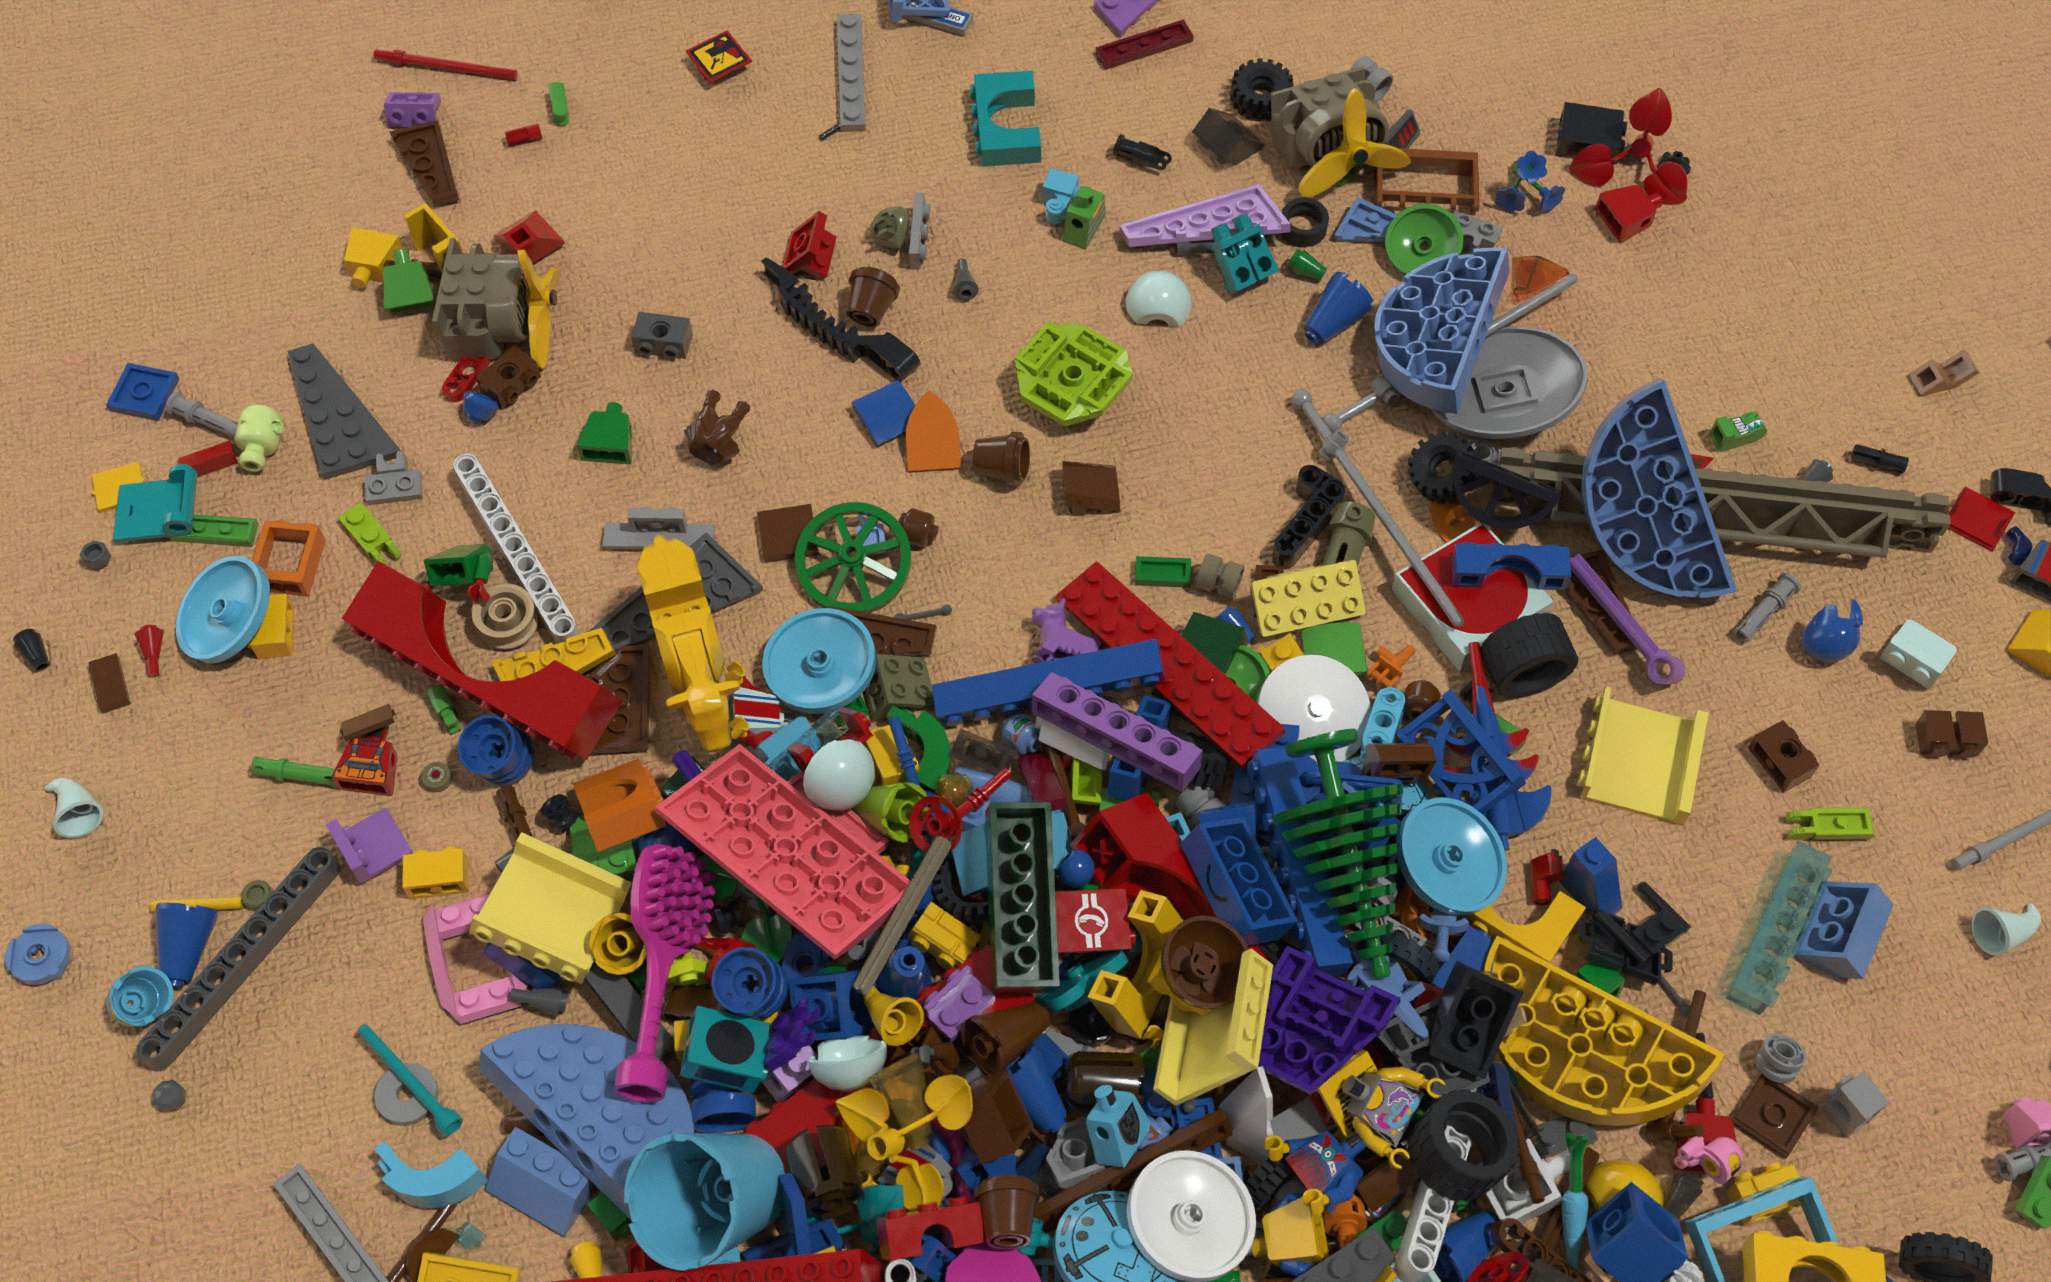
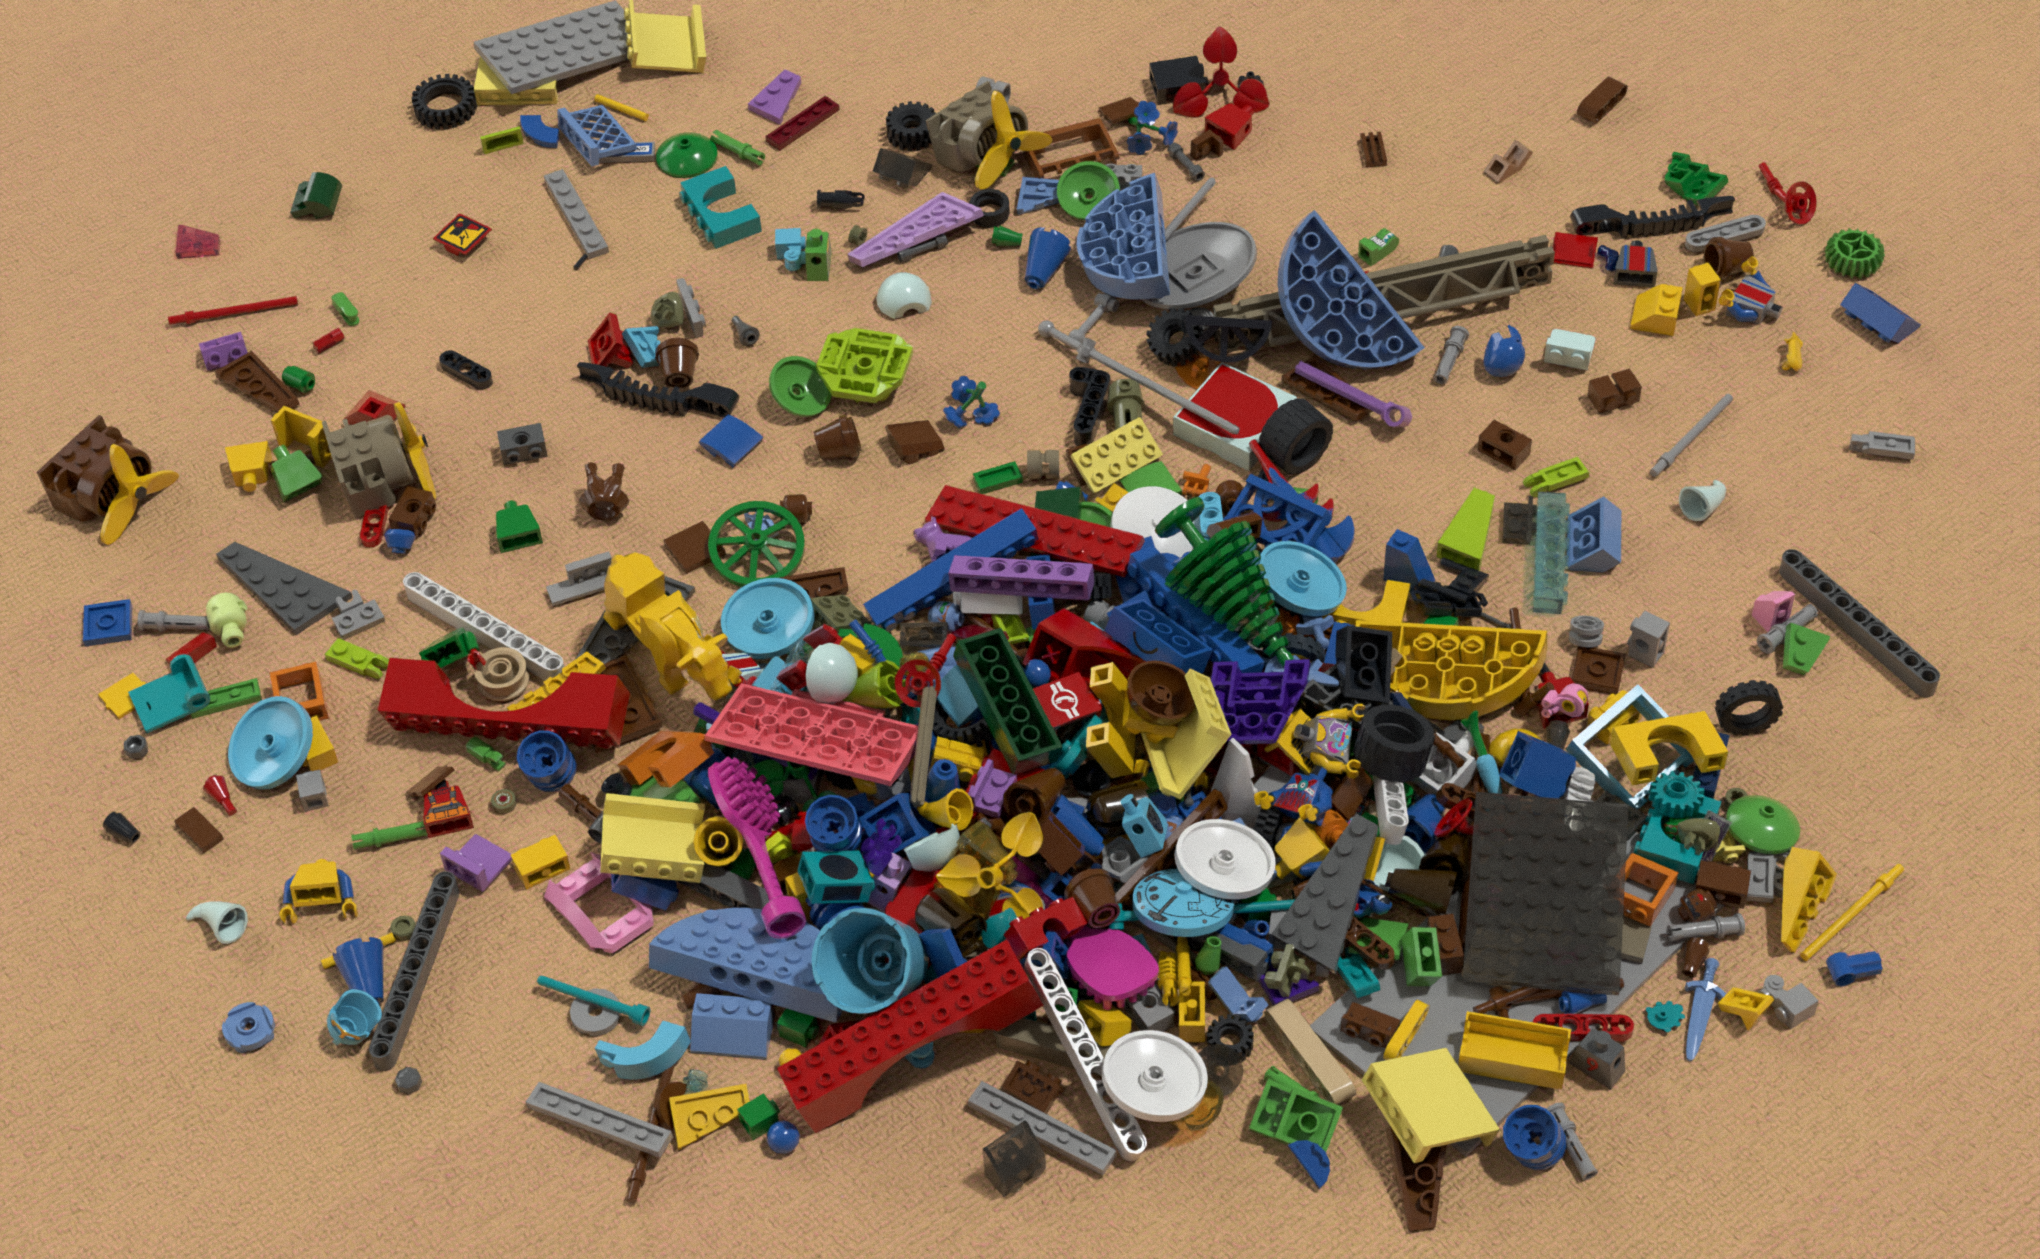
camera: 20 degrees left, 10 degrees down
dark grey cone [509,987,568,1017] -> none
dark grey hinge [895,604,952,620] -> none
orange shield [906,390,962,472] -> none
teal hips [1210,213,1279,293] -> none
slope [1385,109,1420,149] -> none
blue arch [1451,542,1571,590] -> none
clear orange slope [1512,255,1570,295] -> none
red piece [1530,849,1564,906] -> none
light yellow panel [1577,686,1709,825] -> none
black axle [1851,444,1909,474] -> none
none -> reddish brown brick [37,415,179,545]
none -> yellow torso [279,859,358,924]
none -> green brick [282,366,315,393]
none -> light grey brick [296,770,329,812]
none -> black beam [439,350,493,390]
none -> medium azure wing [622,326,661,368]
none -> green dish [656,132,718,178]
none -> bright green pin [710,130,765,165]
none -> bright green dish [769,356,832,417]
none -> olive bush [848,225,868,246]
none -> blue plant [943,376,1000,428]
none -> reddish brown piece [1099,97,1139,124]
none -> dark grey bar [1167,142,1205,182]
none -> reddish brown bracket [1190,130,1223,160]
none -> reddish brown tile [1360,132,1387,168]
none -> lime slope [1436,487,1495,571]
none -> clear smoke bracket [1502,496,1537,545]

